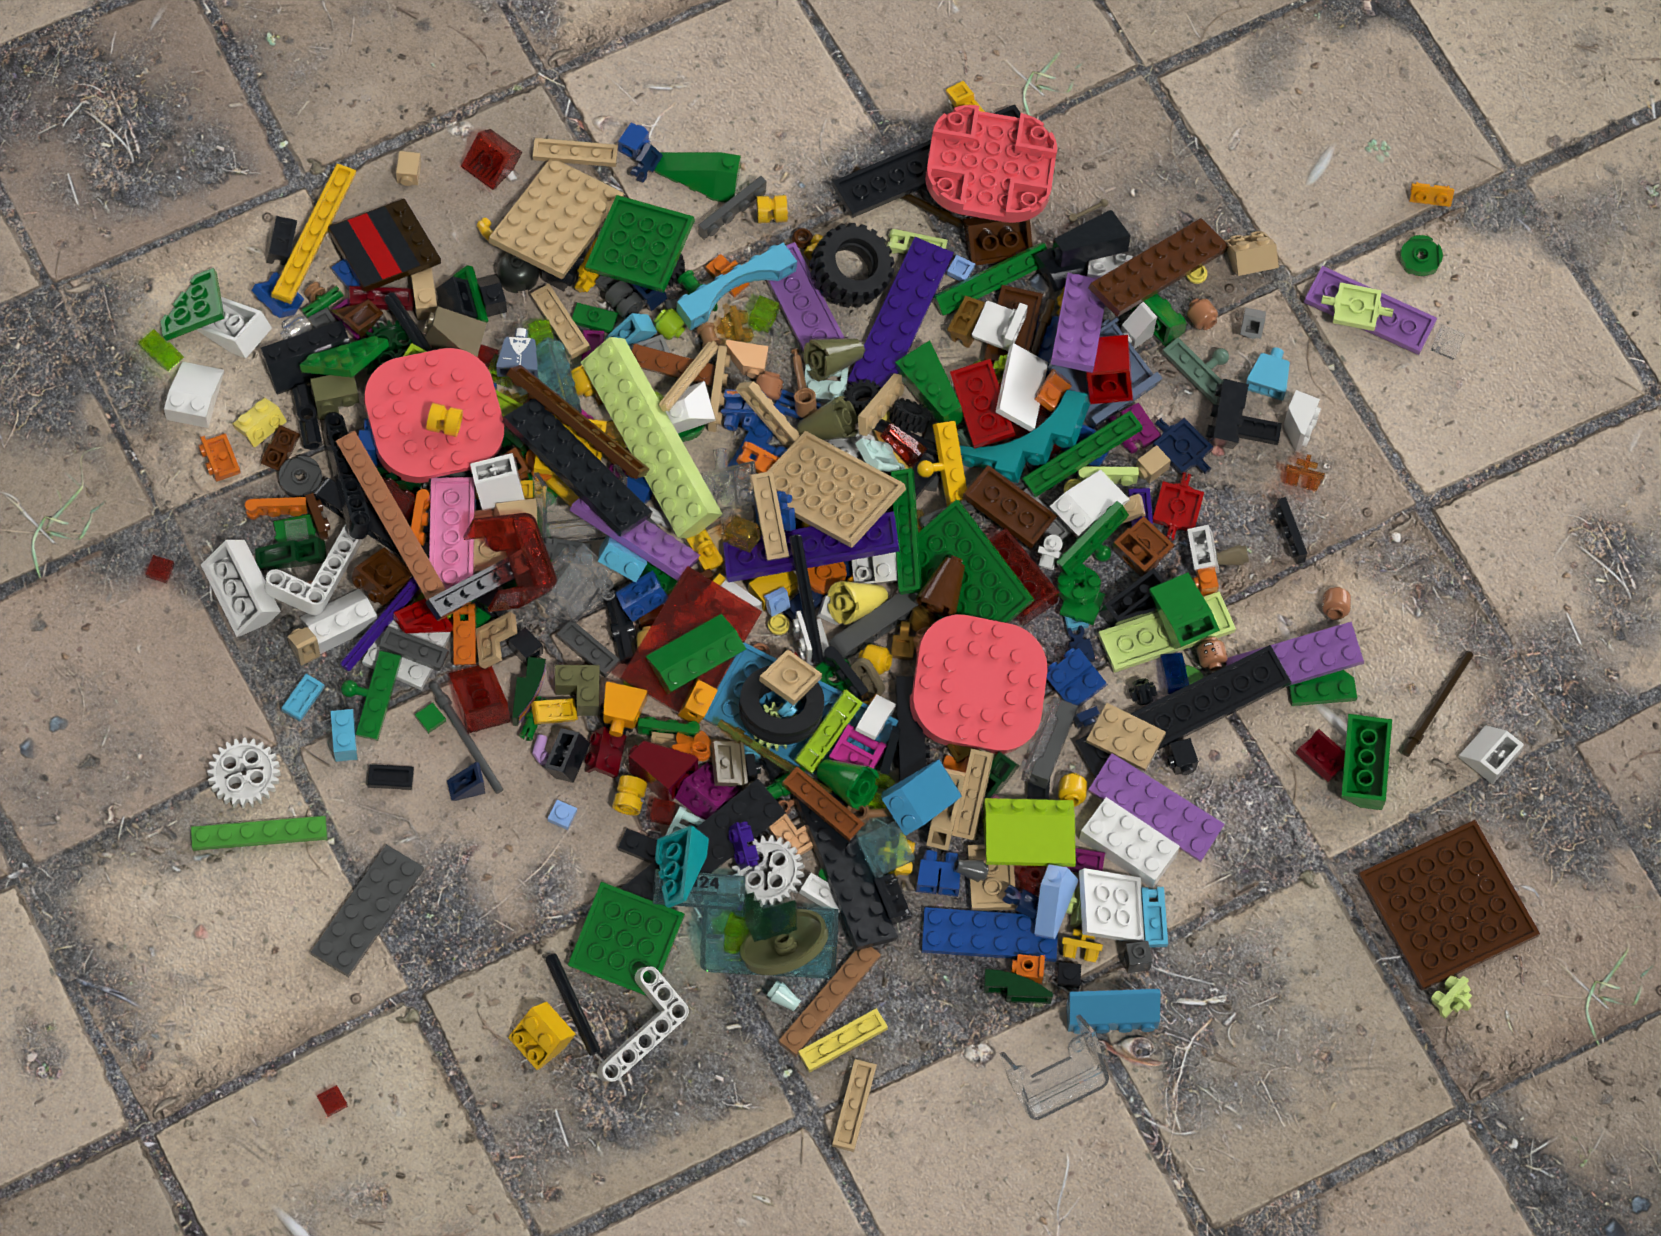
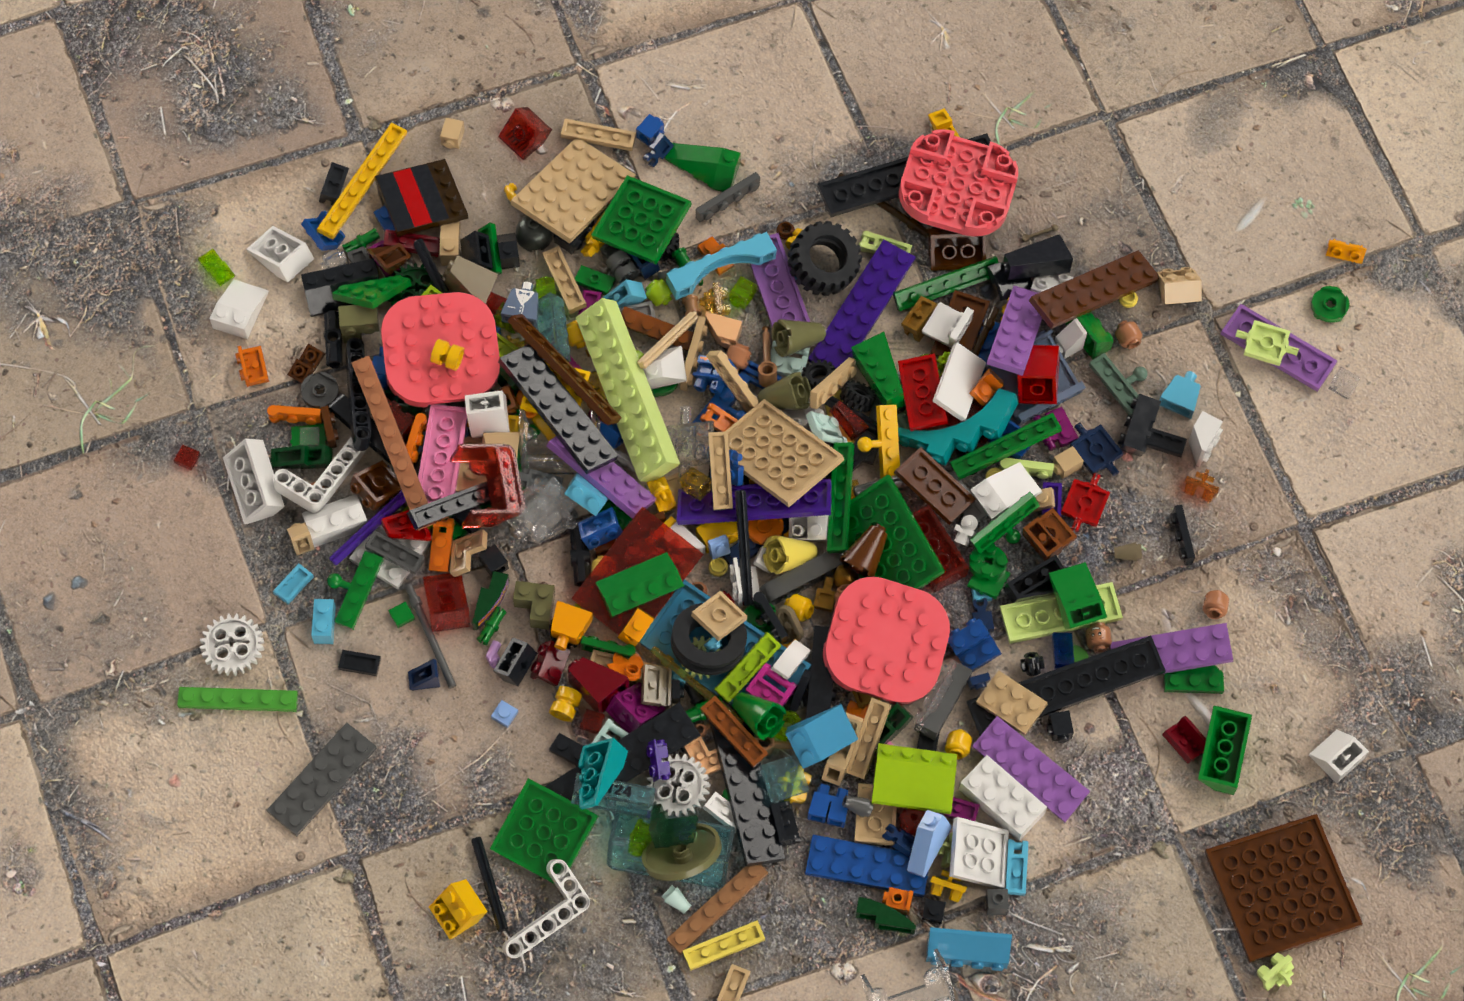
camera: 10 degrees right, 0 degrees up
green plate [160,268,225,341] -> none
light yellow bracket [232,398,286,447] -> none
medium nougat bush [304,282,325,302] -> none
clear red plate [317,1085,348,1117] -> none
yellow plate [531,698,578,724] -> none
dark grey plate [557,619,620,678] -> none
yellow wheel [757,195,788,224] -> none
light blue plate [947,255,975,282] -> none
white brick [1187,525,1220,573] -> none
orange brick [1192,567,1219,597] -> none
light grey brick [1240,307,1266,339] -> none
dark brown bar [1402,651,1474,757] -> none

